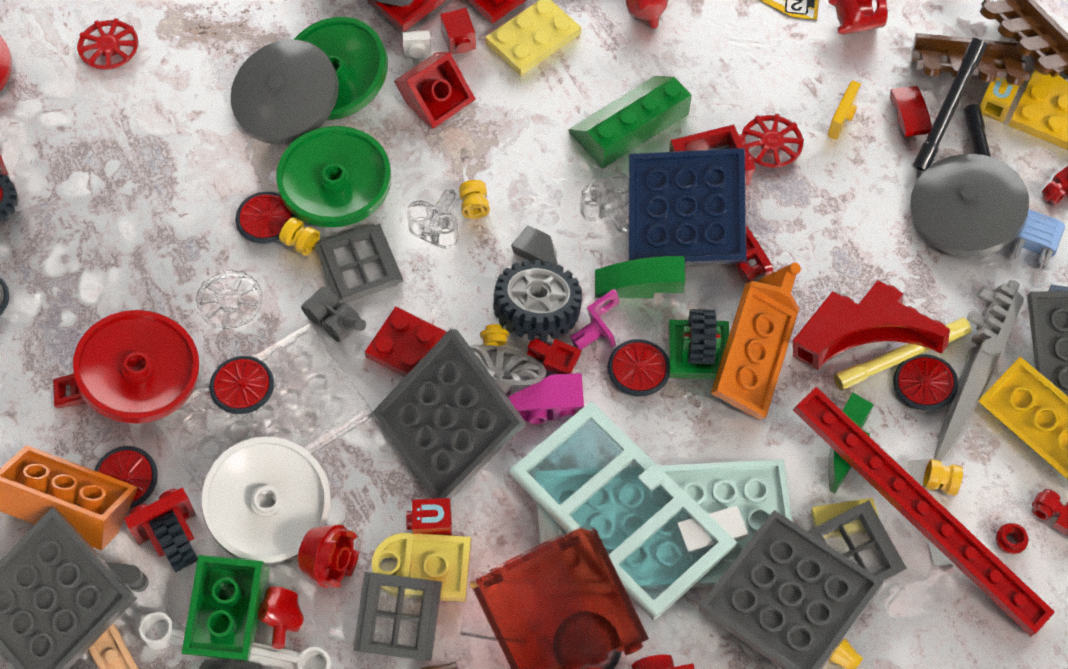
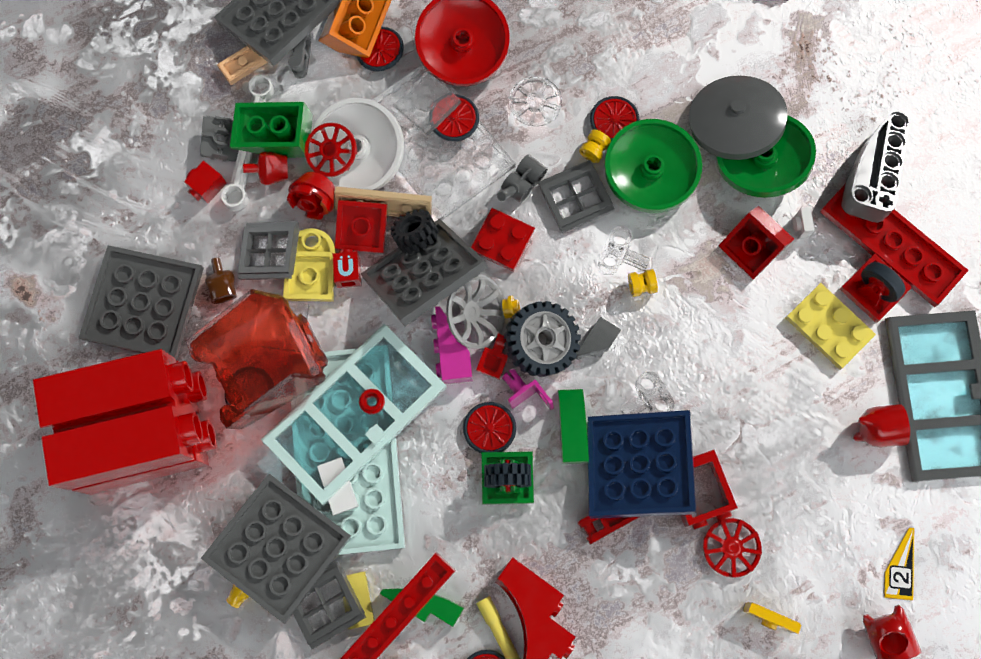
camera: 90 degrees right, 15 degrees up
plate [123,487,198,573] -> none
red brick [440,8,476,55] -> none
green slope [569,76,692,169] -> none
orange hinge [711,262,801,420] -> none
none -> red wheel [305,122,358,177]
none -> tan tile [334,186,432,217]
none -> red plate [335,200,388,253]
none -> red plate [359,389,385,415]
none -> black tyre [390,209,438,254]
none -> clear tile [393,72,461,136]

